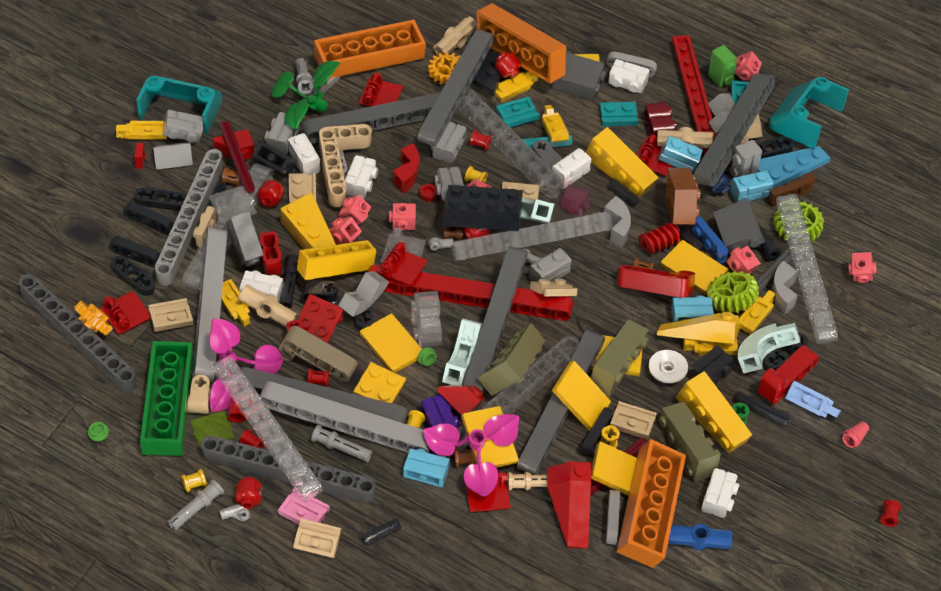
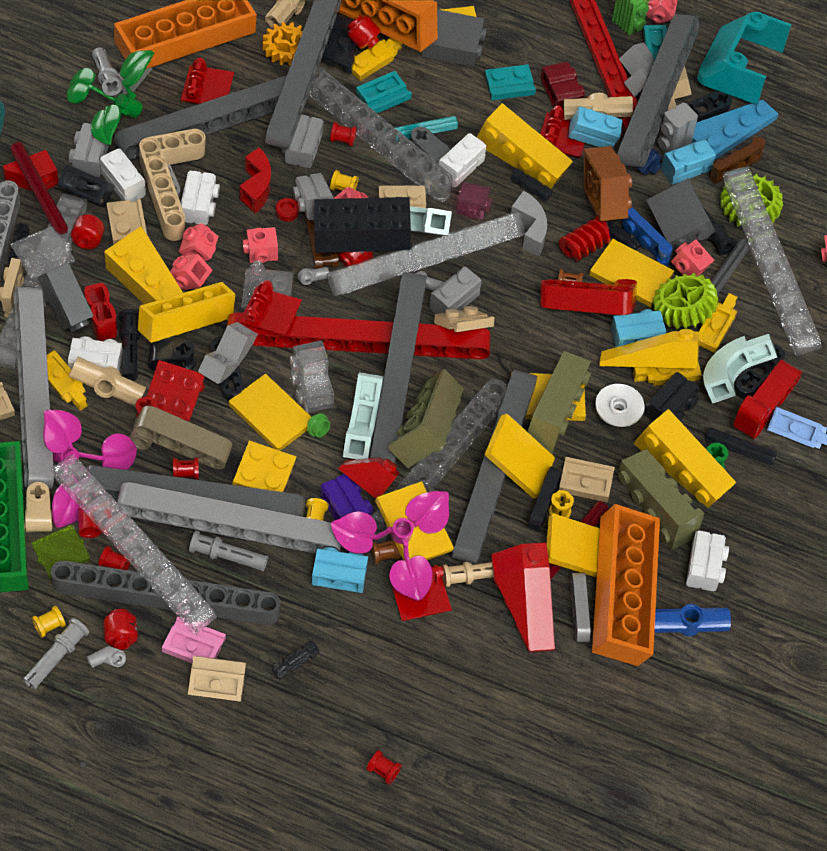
camera: 10 degrees left, 5 degrees up
dark orange bush [222,167,242,187] -> none
yellow hinge [542,105,569,142] -> none
light grey beam [606,51,657,77] -> none
white brick [608,59,650,94] -> none
light grey brick [772,261,798,315] -> none

